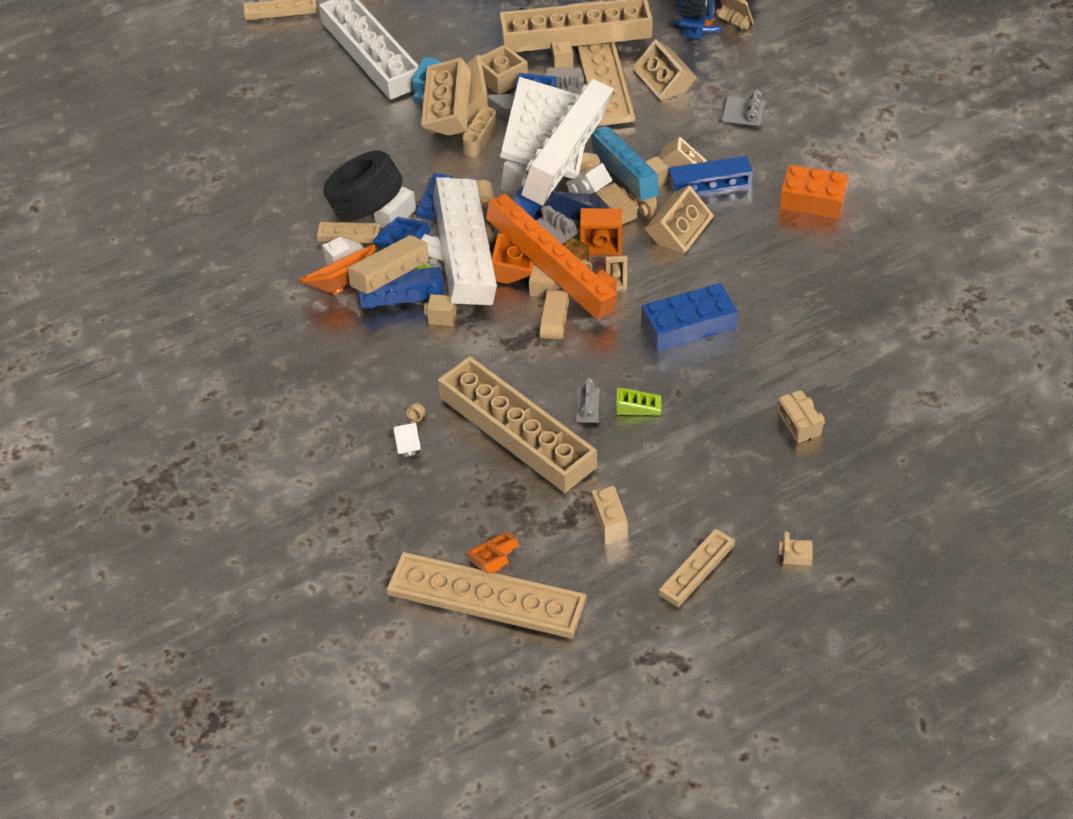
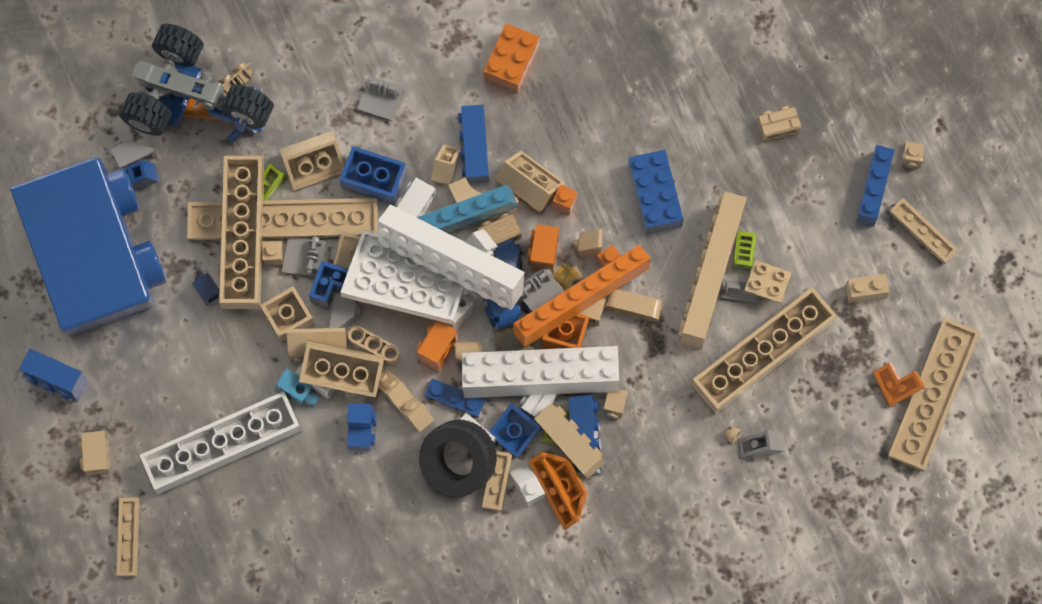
camera: 85 degrees left, 25 degrees up
none -> lime slope [263,163,288,201]
none -> blue brick [340,146,407,204]
none -> blue brick [347,403,377,451]
none -> tan arch [378,369,434,432]
none -> white brick [395,177,436,217]
none -> orange brick [416,320,458,373]
none -> orange brick [552,184,578,215]
none -> tan brick [678,191,747,349]
none -> tan hinge [744,260,792,303]
none -> blue brick [856,145,895,226]

